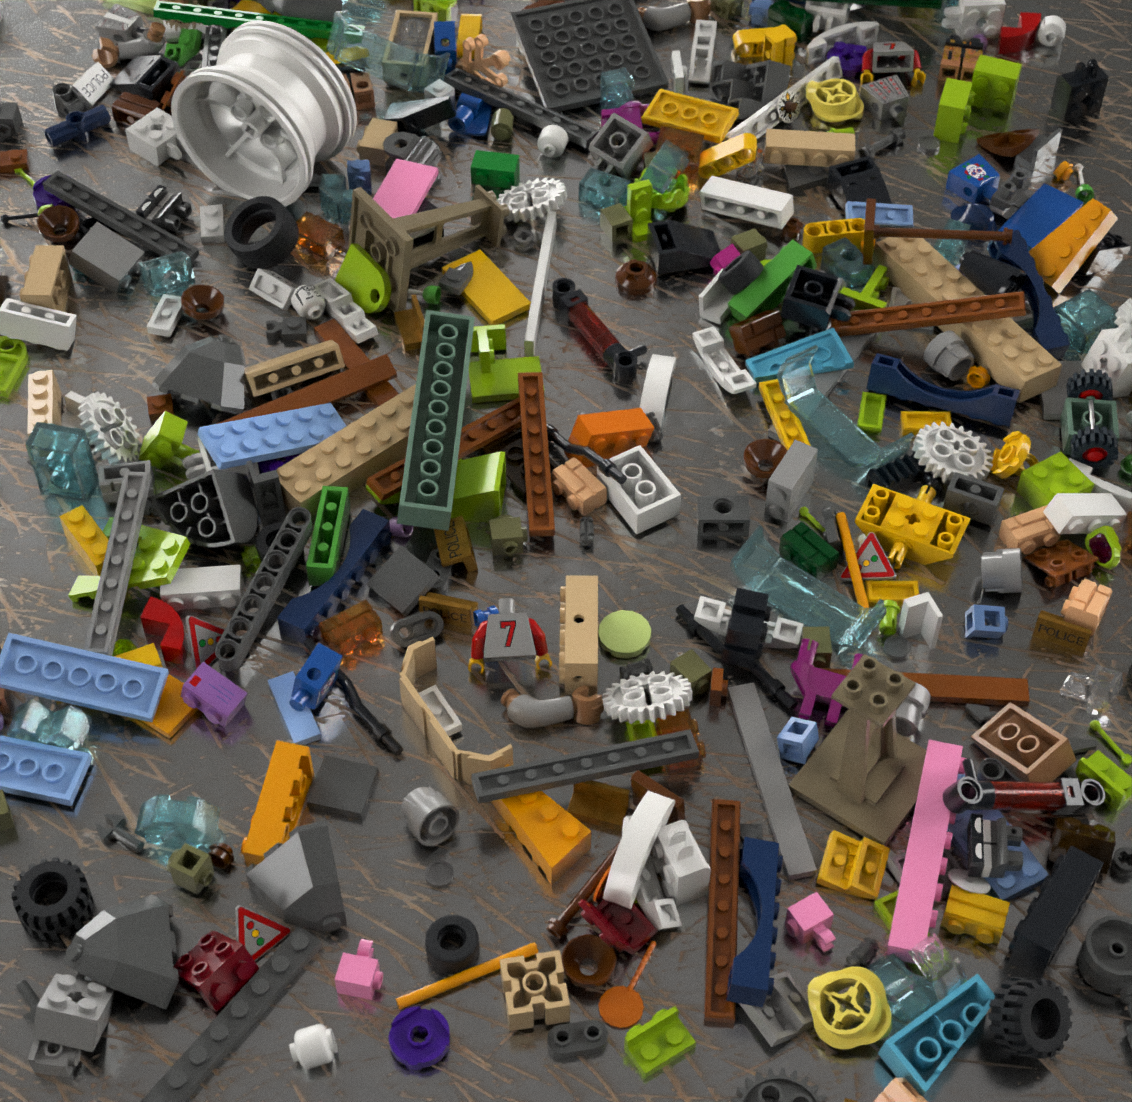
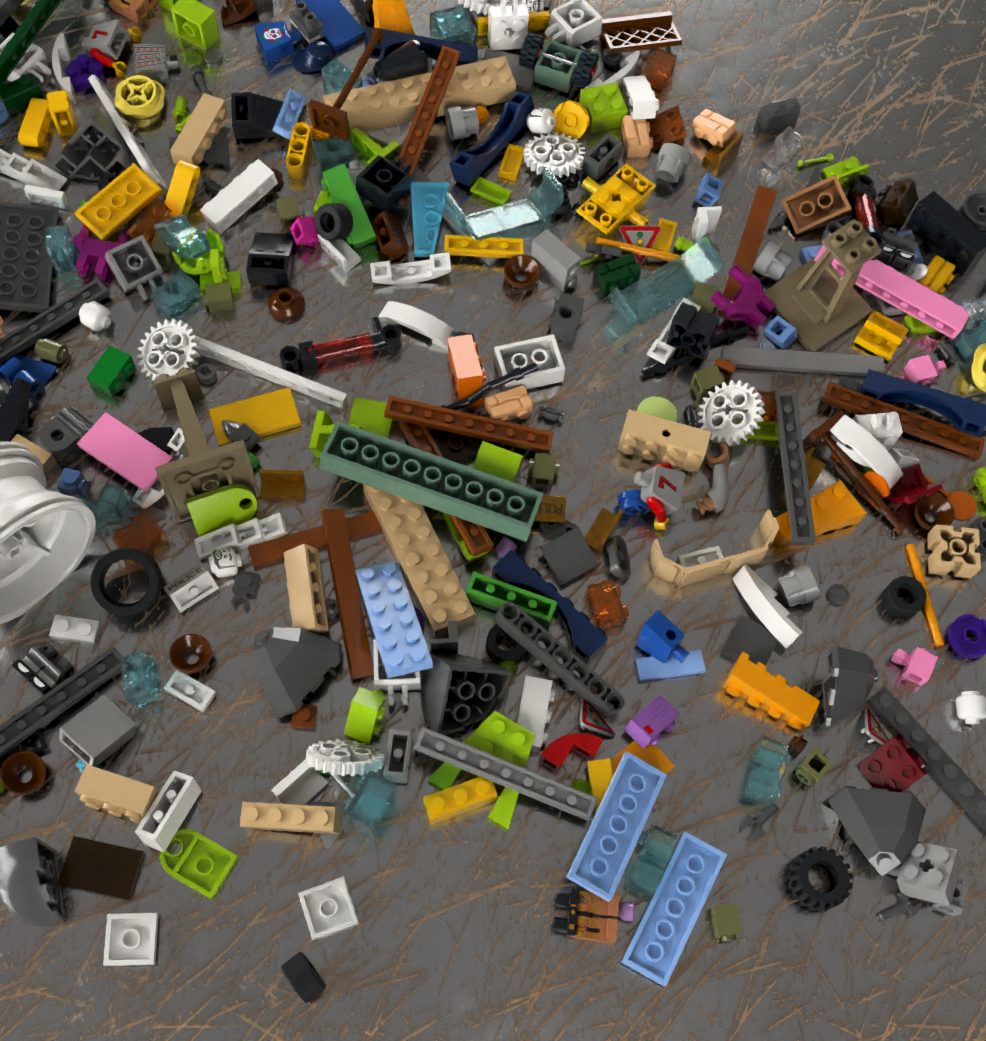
camera: 80 degrees left, 15 degrees up
black bar [303,637,404,756] -> none
rock [1085,525,1121,570] -> none
none -> white head [526,108,556,134]
none -> white slope [733,564,803,649]

